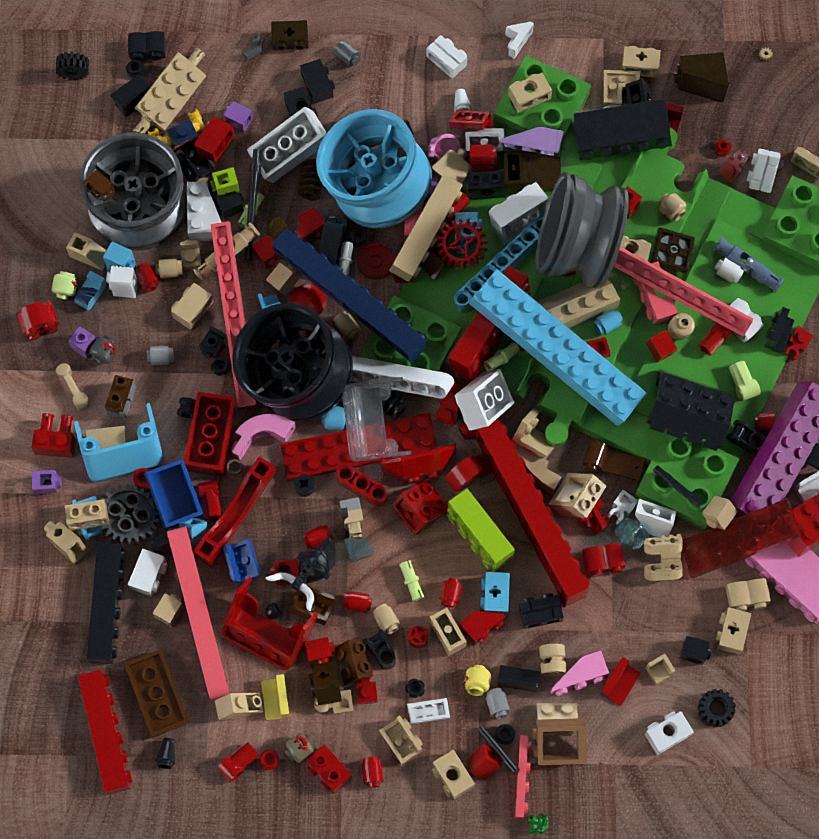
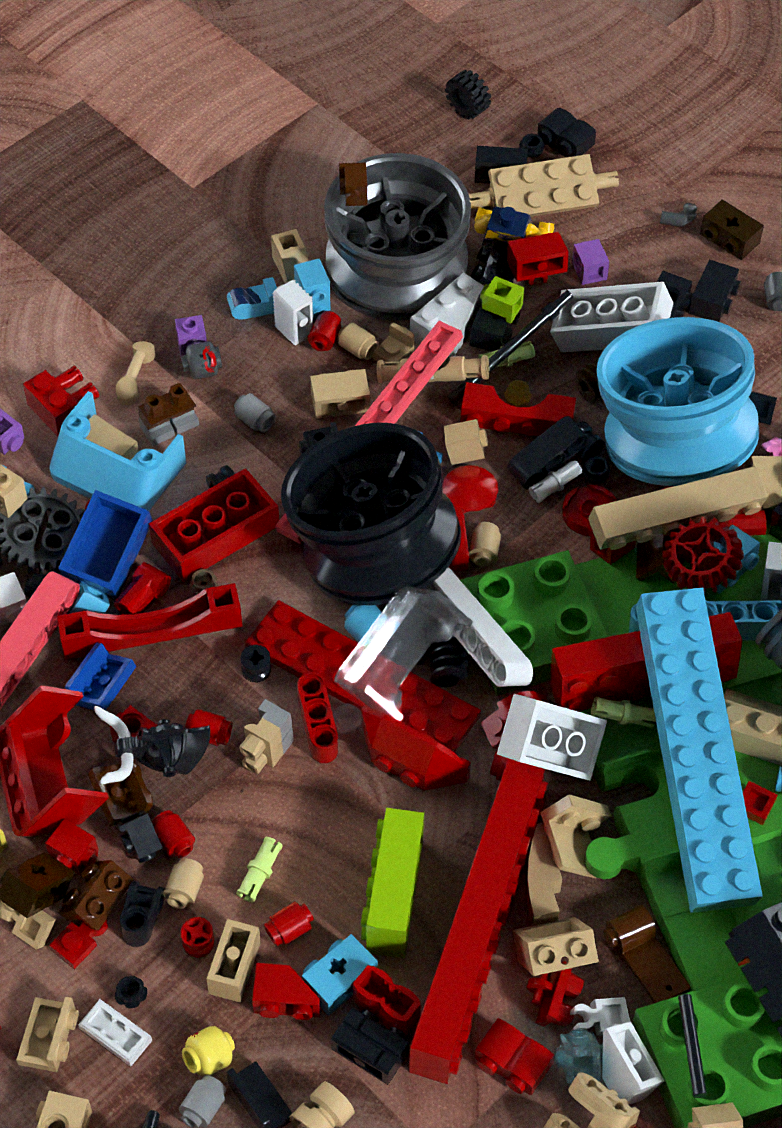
camera: 45 degrees right, 15 degrees down
red brick [15,301,59,341] -> none
yellowish green head [51,271,78,300] -> none
bright pink arch [231,414,295,461] -> none
black hinge [265,602,282,620] -> none
dark blue brick [271,228,427,363] -> none
clear light blue panel [344,537,373,562] -> none
red bracket [391,481,448,536] -> none
red brick [444,455,491,493] -> none
none -> black brick [113,810,163,863]
none -> red brick [353,965,421,1036]

